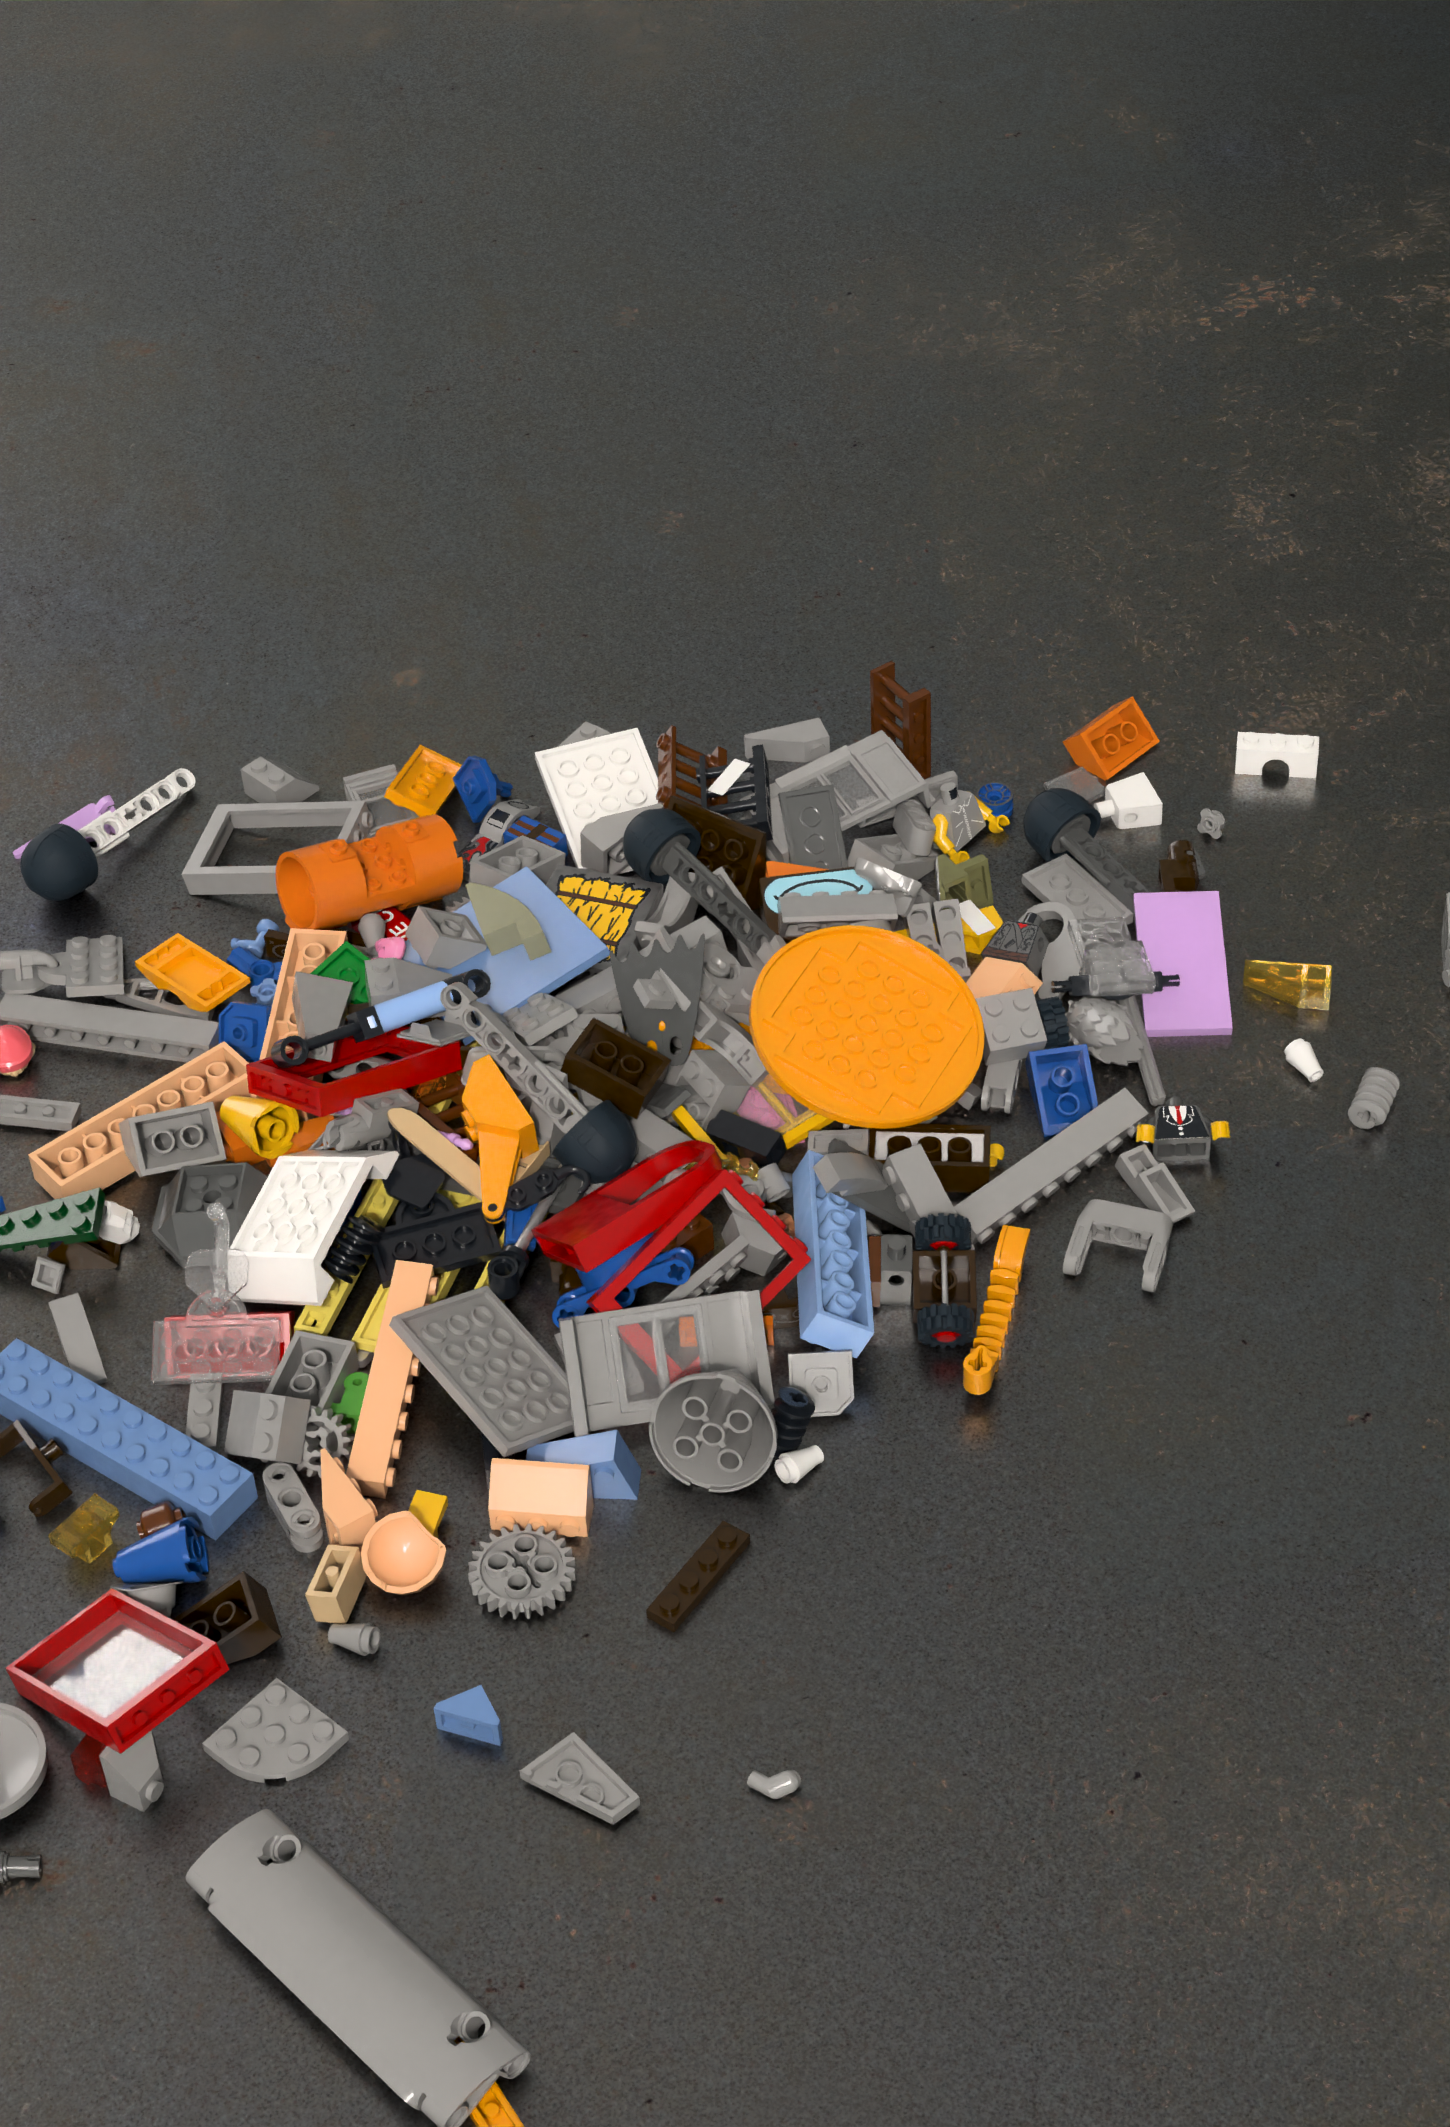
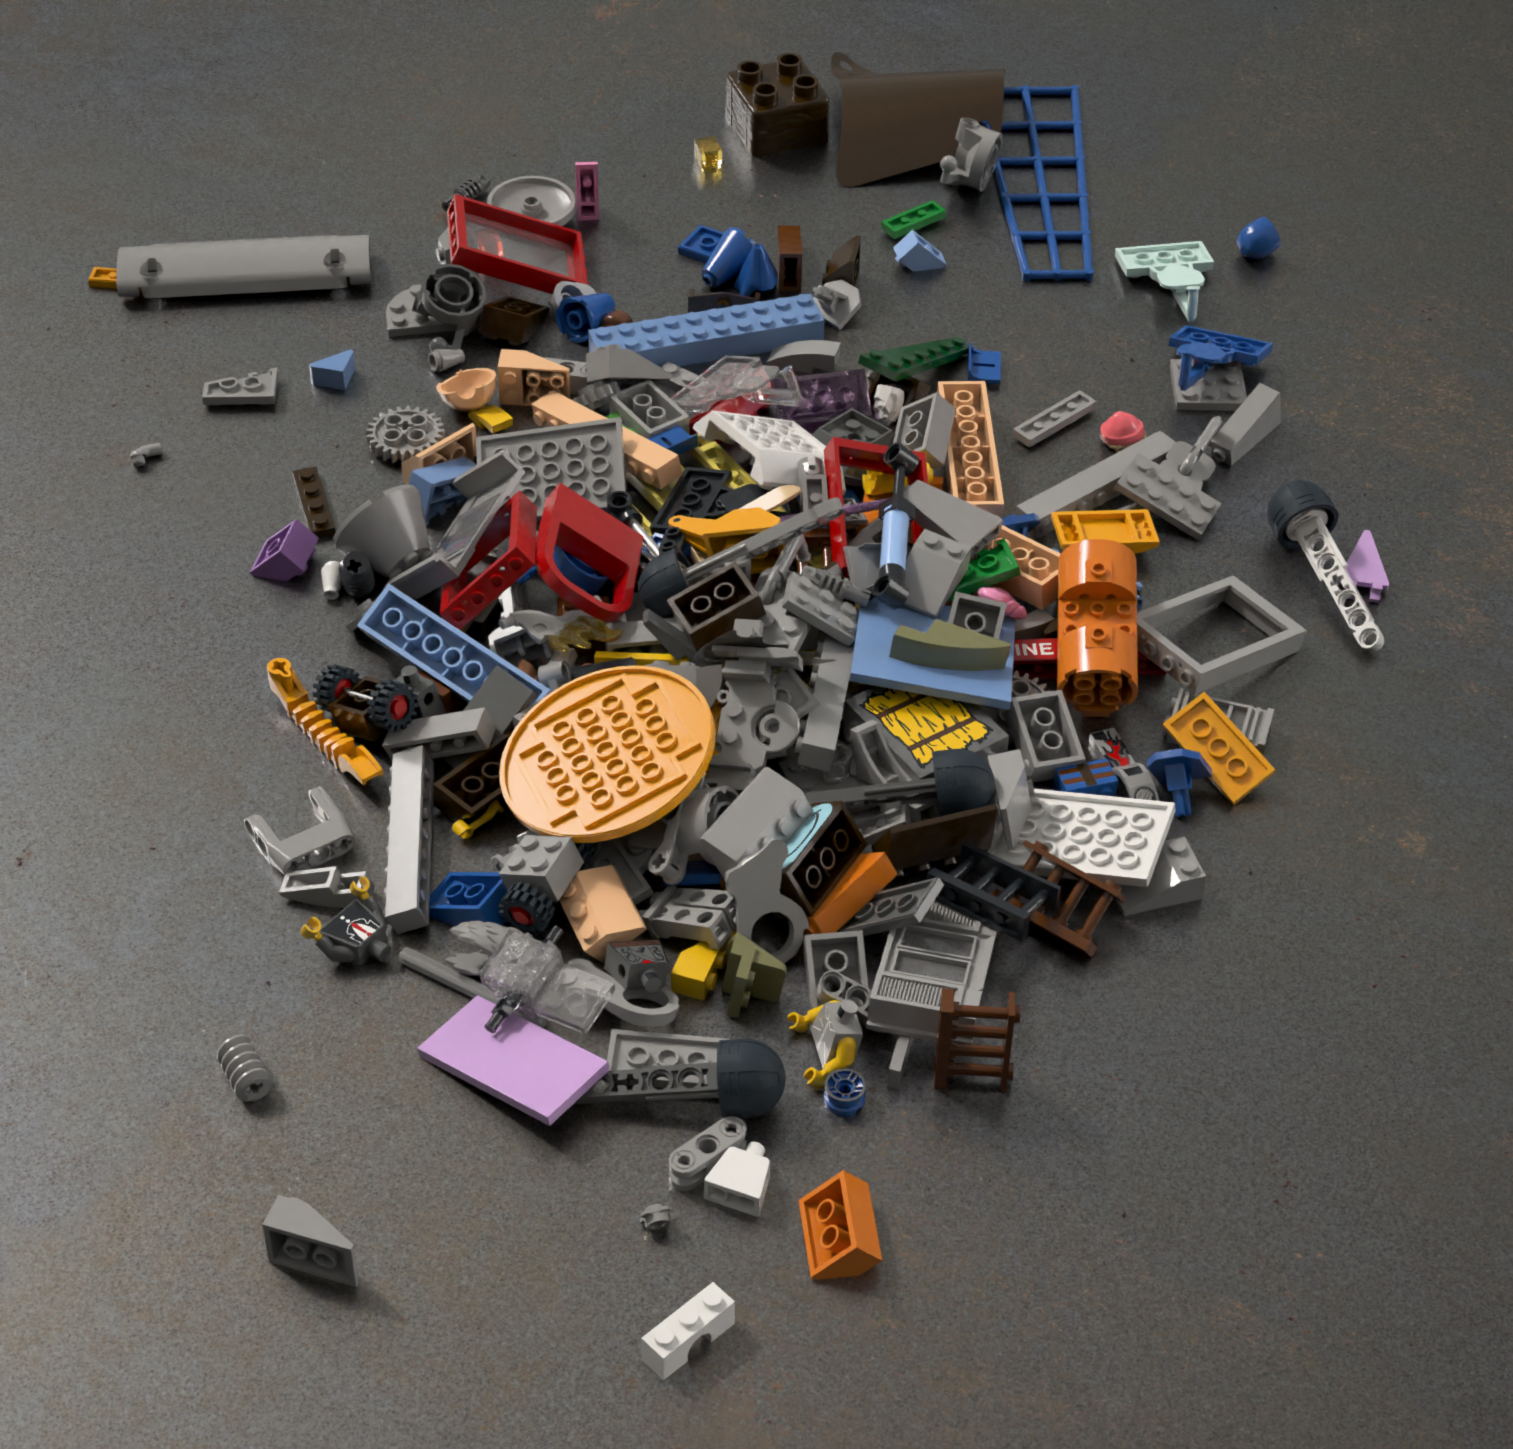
camera: 125 degrees right, 0 degrees up
clear yellow brick [48,1493,120,1564] -> none
light grey slope [241,756,319,803] -> none
tan brick [305,1544,367,1624] -> none
black piece [323,1215,385,1284] -> none
light grey cone [358,913,386,956] -> none
white sticker [708,759,750,795] -> none
light grey slope [744,717,830,763] -> none
light grey slope [813,1152,888,1196] -> none
white sticker [959,900,995,935] -> none
clear piece [1044,767,1105,802] -> none
dark brown plate [1158,840,1205,892] -> none
clear yellow slope [1243,960,1332,1010] -> none
white cone [1284,1038,1324,1082] -> none
none -> medium lavender slope [250,519,319,581]
none -> dark grey piece [412,264,486,352]
none -> blue piece [648,425,698,455]
none -> light grey piece [669,1116,747,1191]
none -> clear purple windscreen [771,368,872,425]

